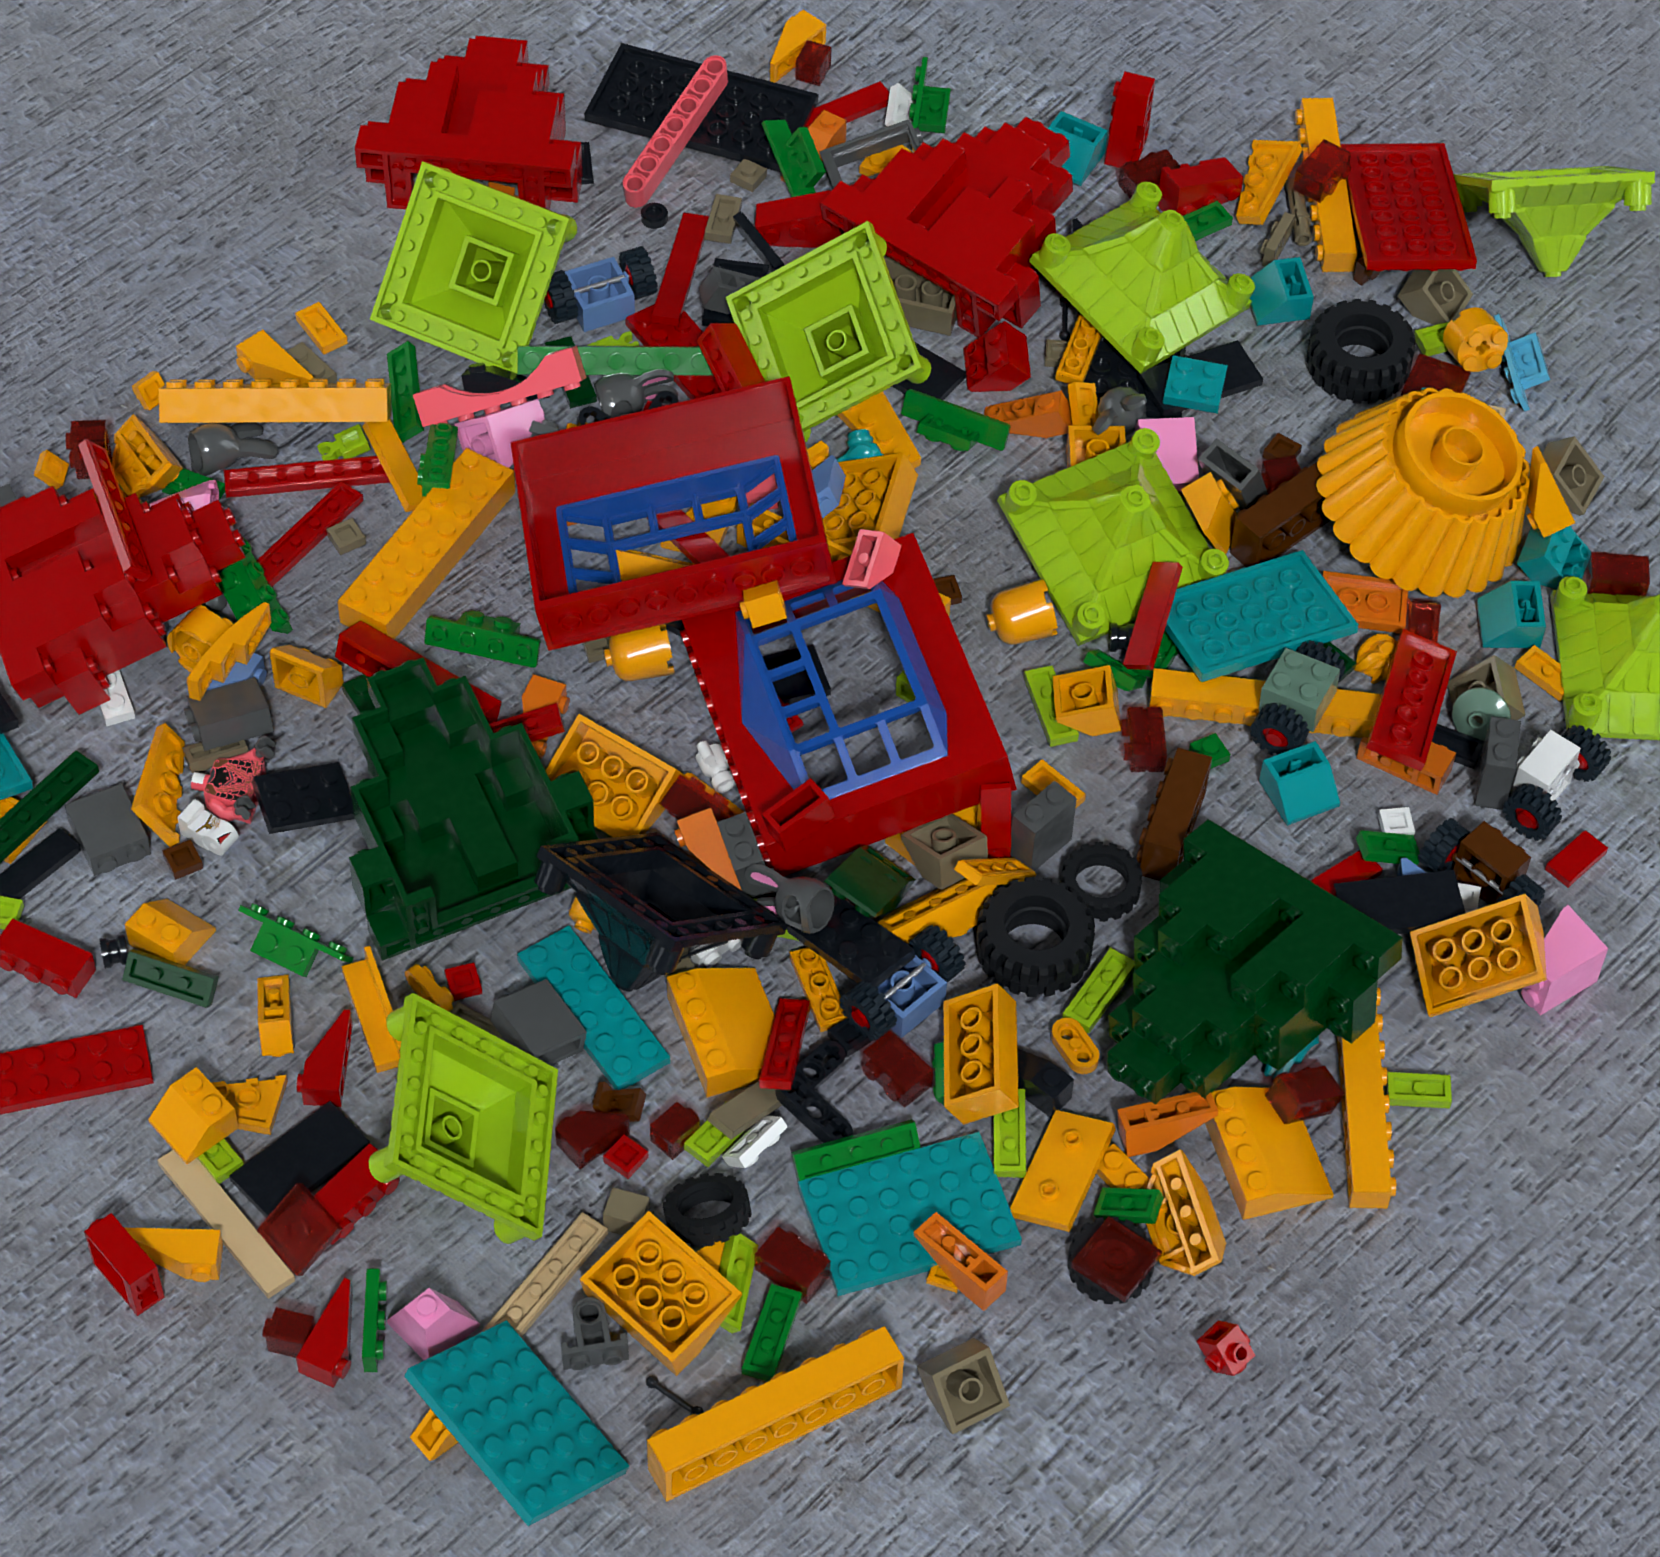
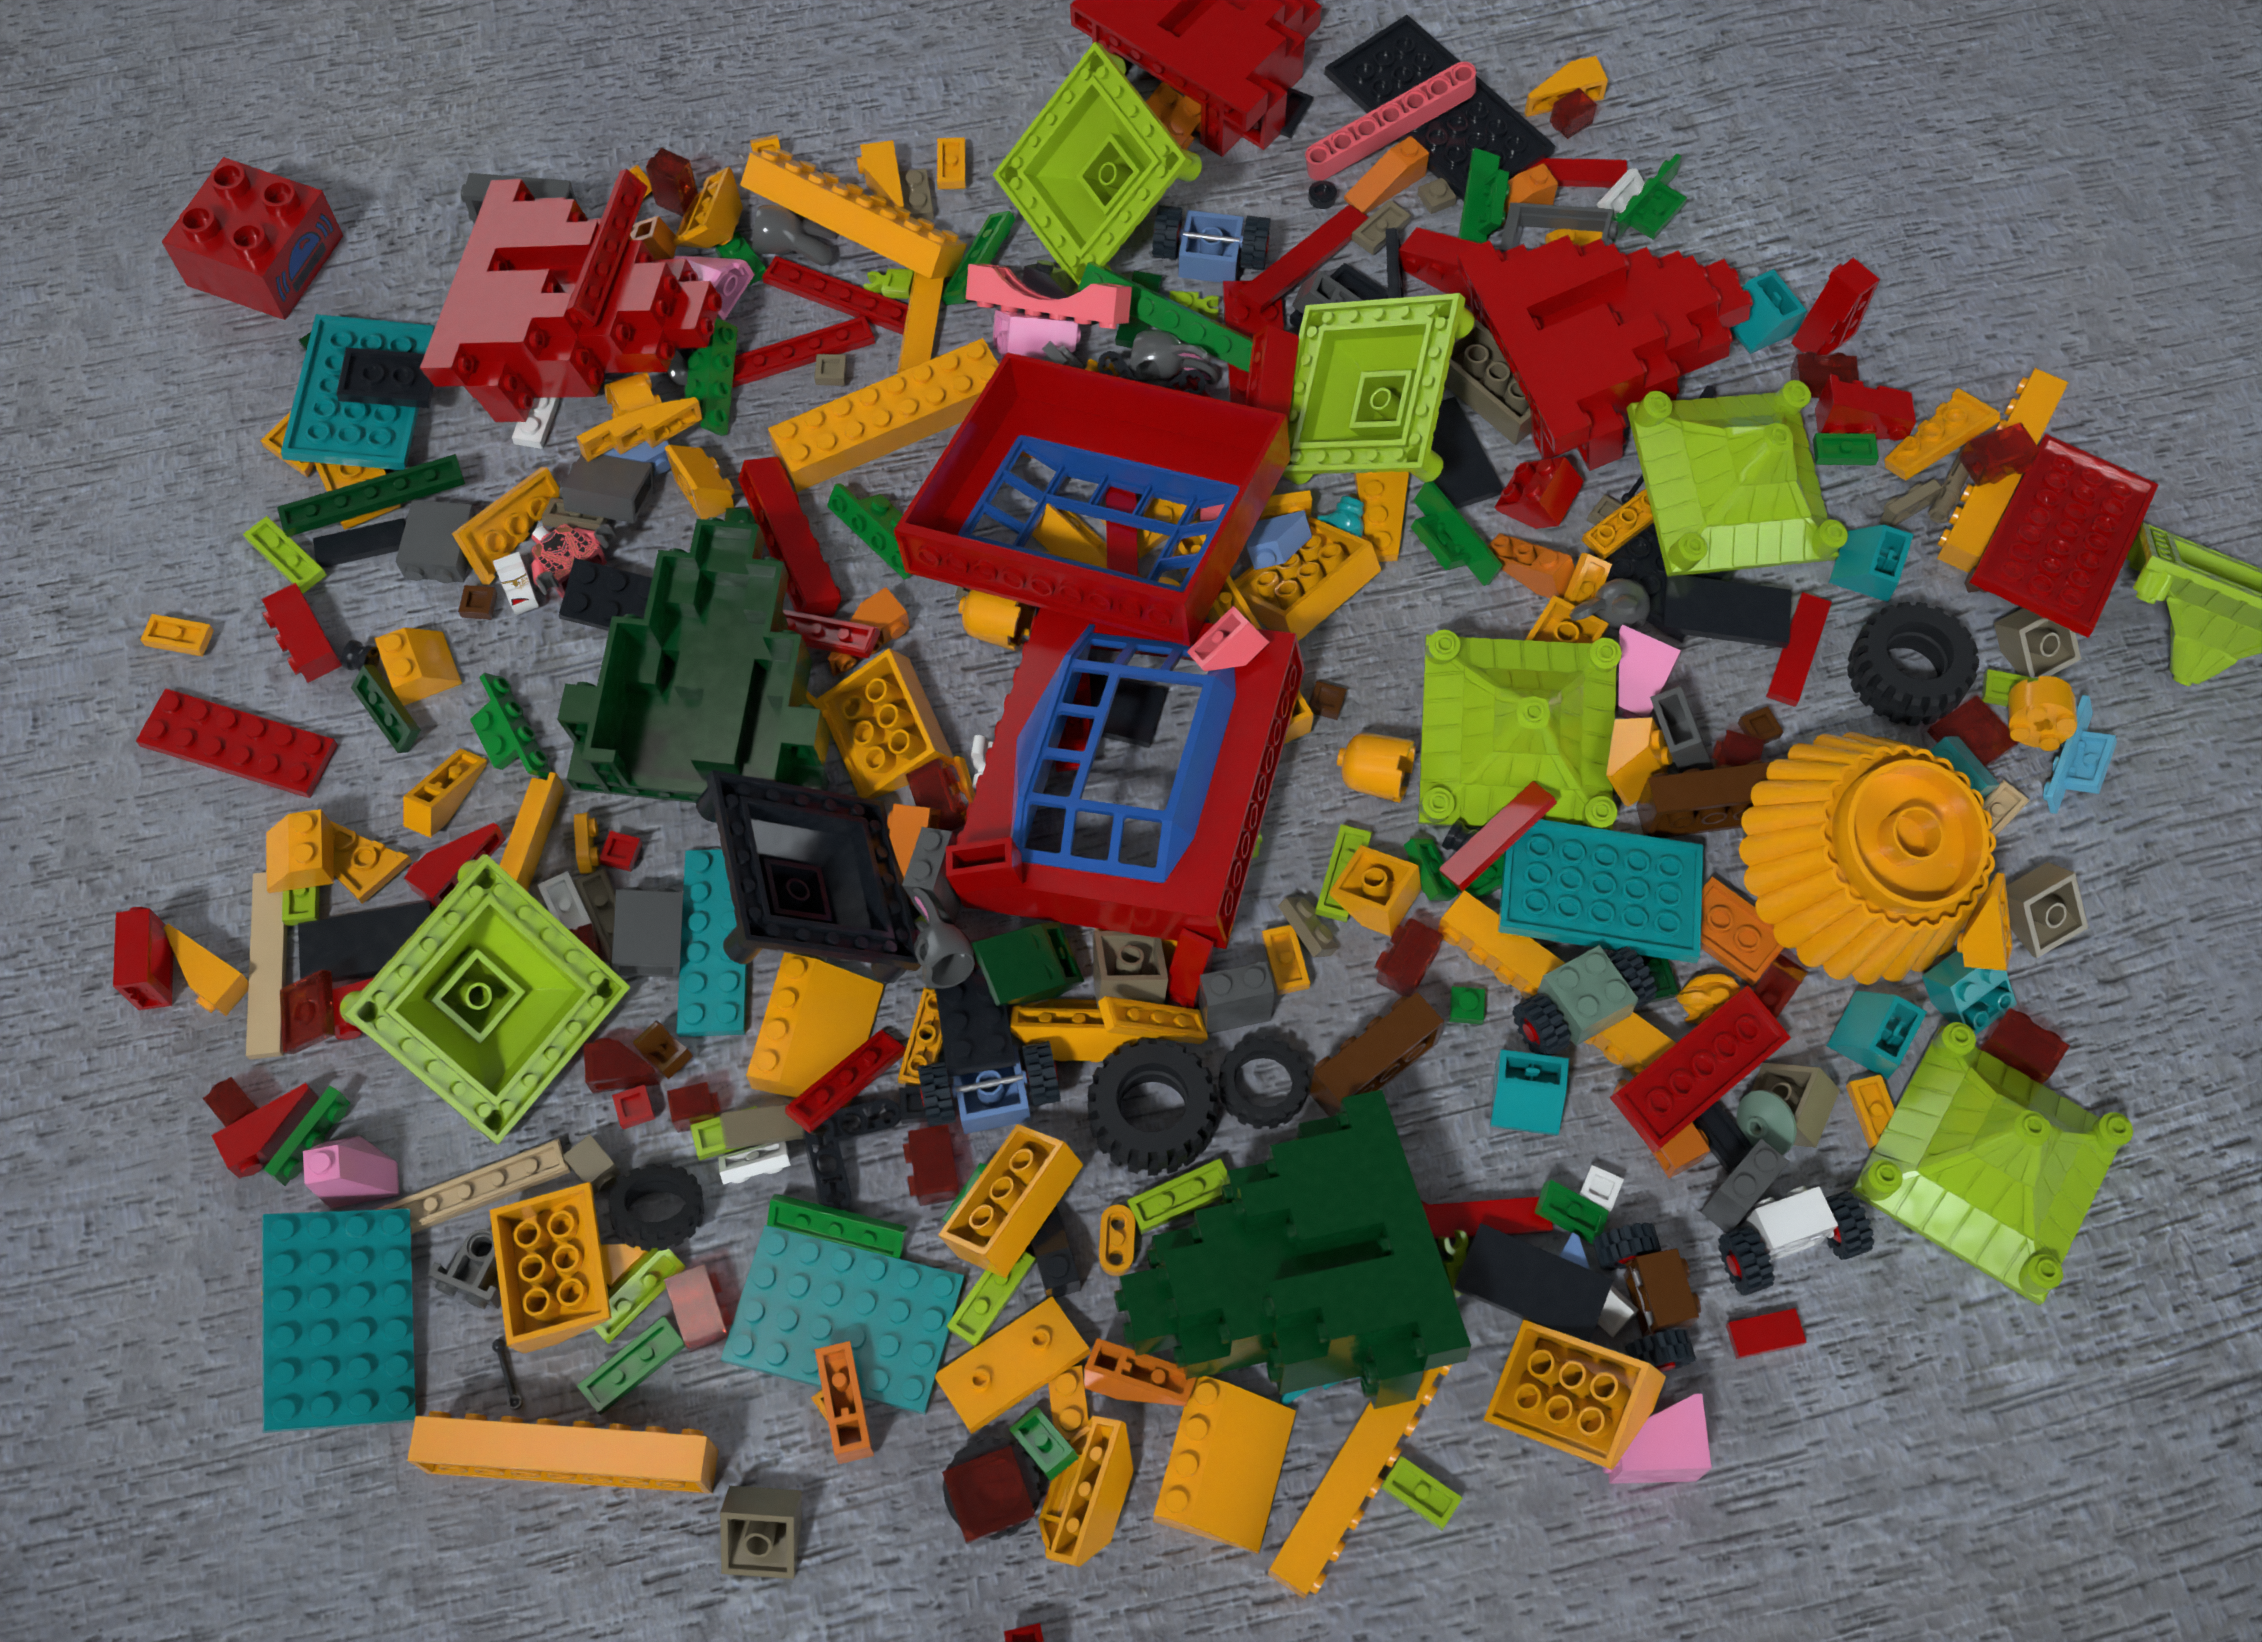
camera: 35 degrees right, 10 degrees up
green bracket [417,423,458,497] -> none
light orange brick [740,580,787,628] -> none
teal plate [1163,355,1228,414] -> none
clear red brick [1265,1065,1345,1124] -> none
none -> dark tan plate [1278,897,1339,958]
none -> orange slope [1344,136,1429,215]
none -> red tile [1766,592,1832,707]

